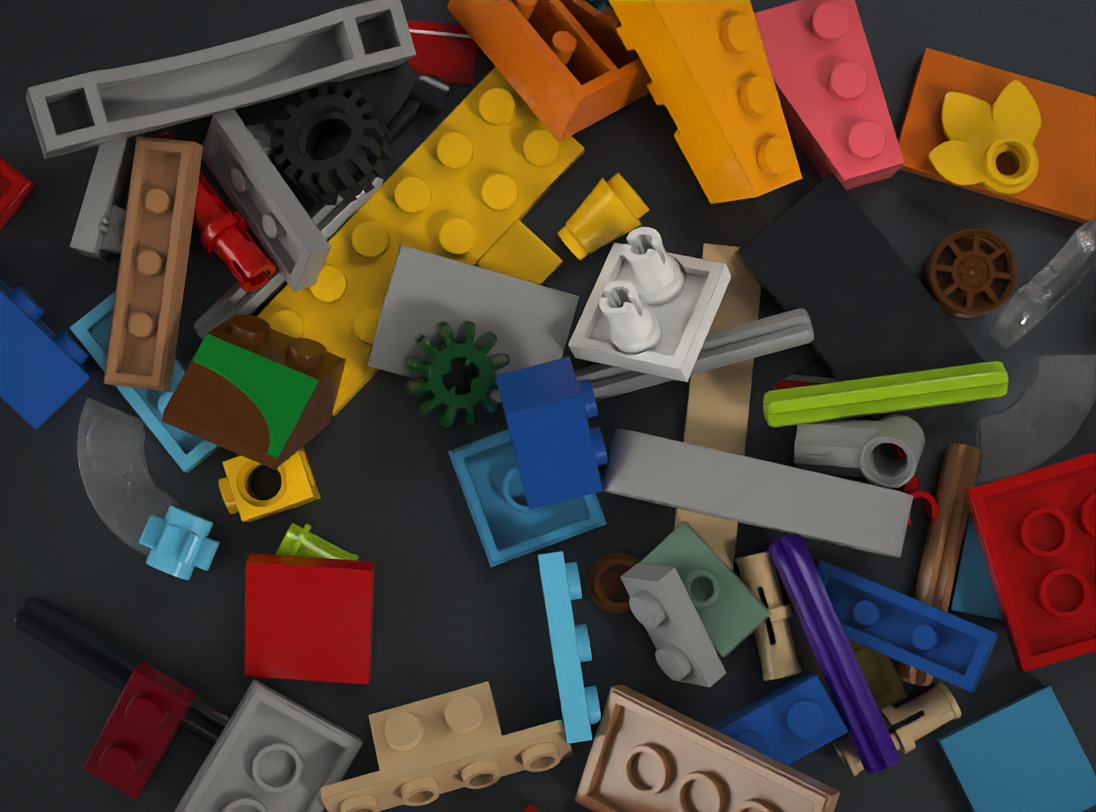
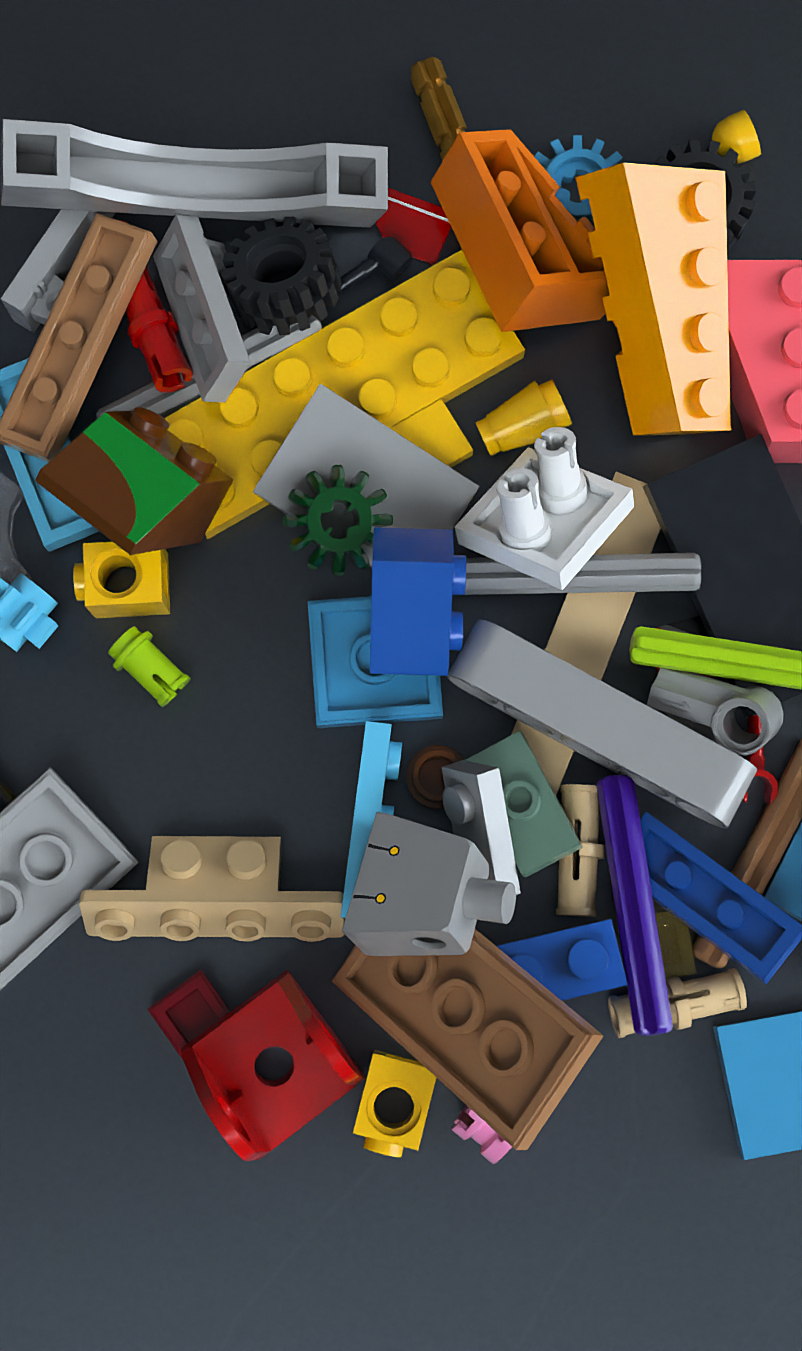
camera: 15 degrees right, 5 degrees down
red tile [245,553,375,684] -> none
none -> light grey torso [342,812,516,956]

